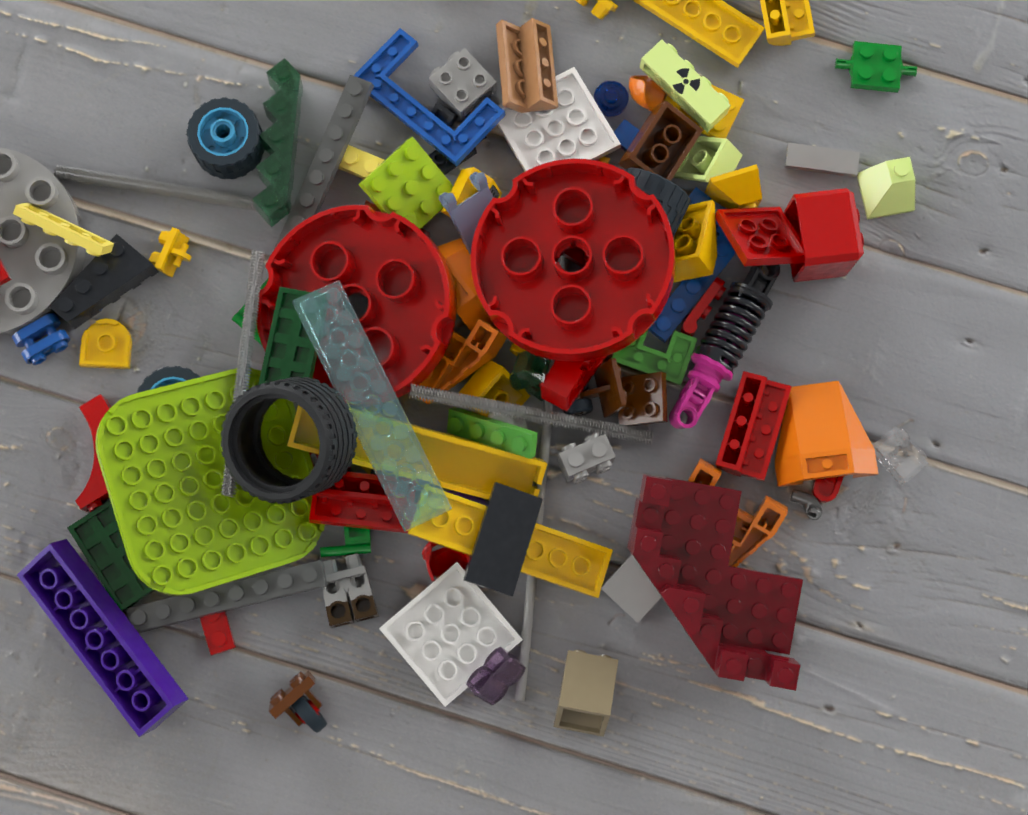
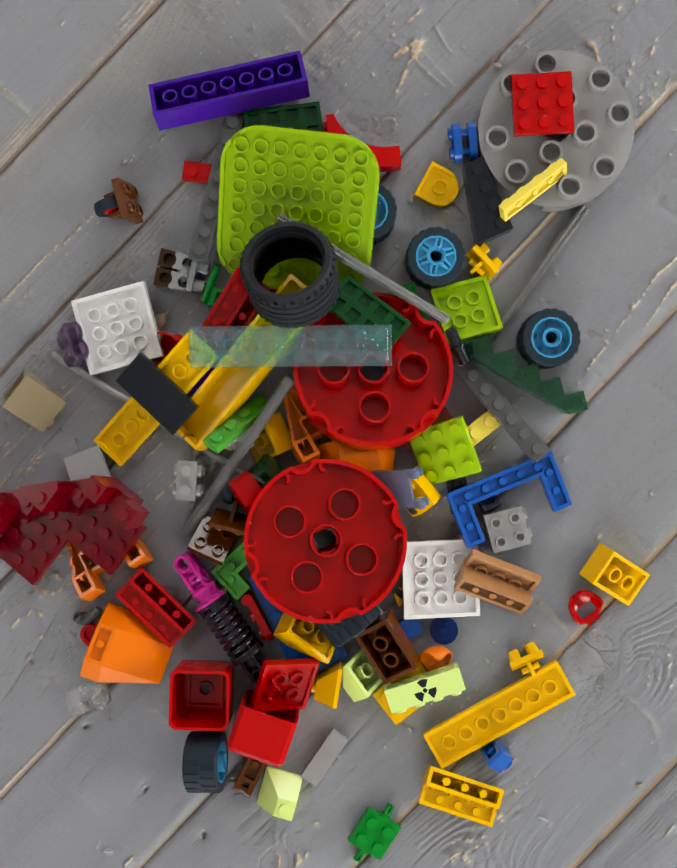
camera: 120 degrees right, 10 degrees up
none -> red plate [169,660,235,731]
none -> black wheel [182,731,228,793]
none -> reddish brown plate [232,757,266,798]
none -> wheel [405,227,465,290]
none -> lime plate [430,275,503,344]
none -> black axle [445,327,471,365]

